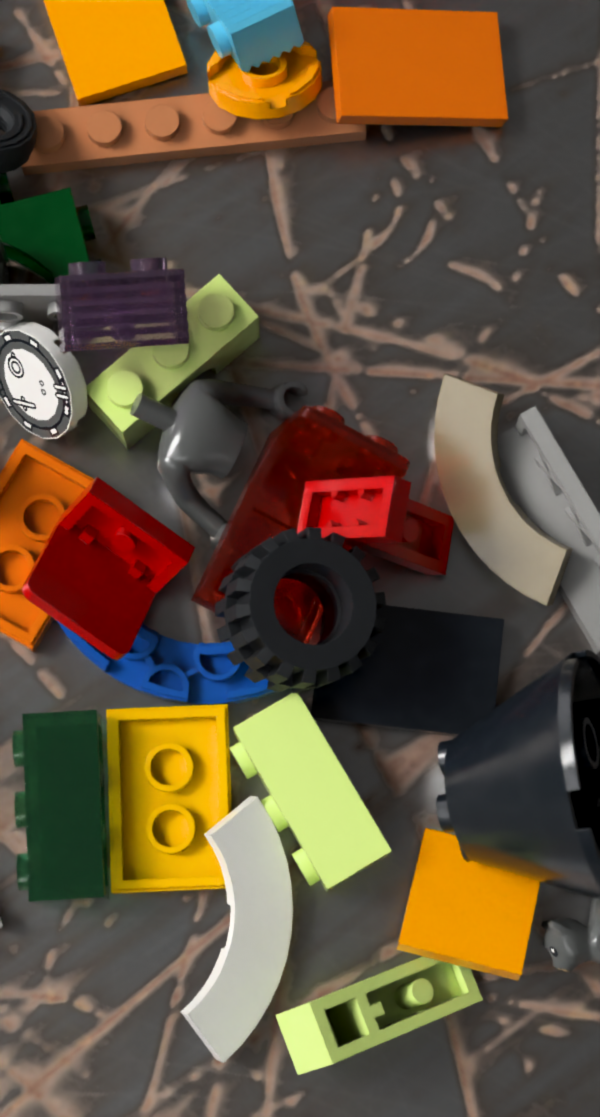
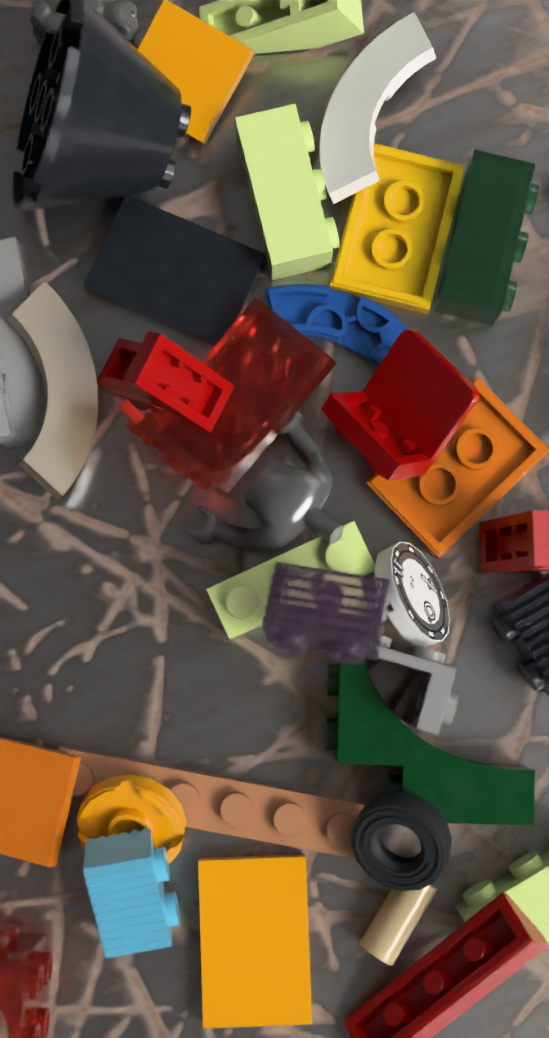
camera: 165 degrees left, 5 degrees up
black tyre [215,527,386,693] -> none

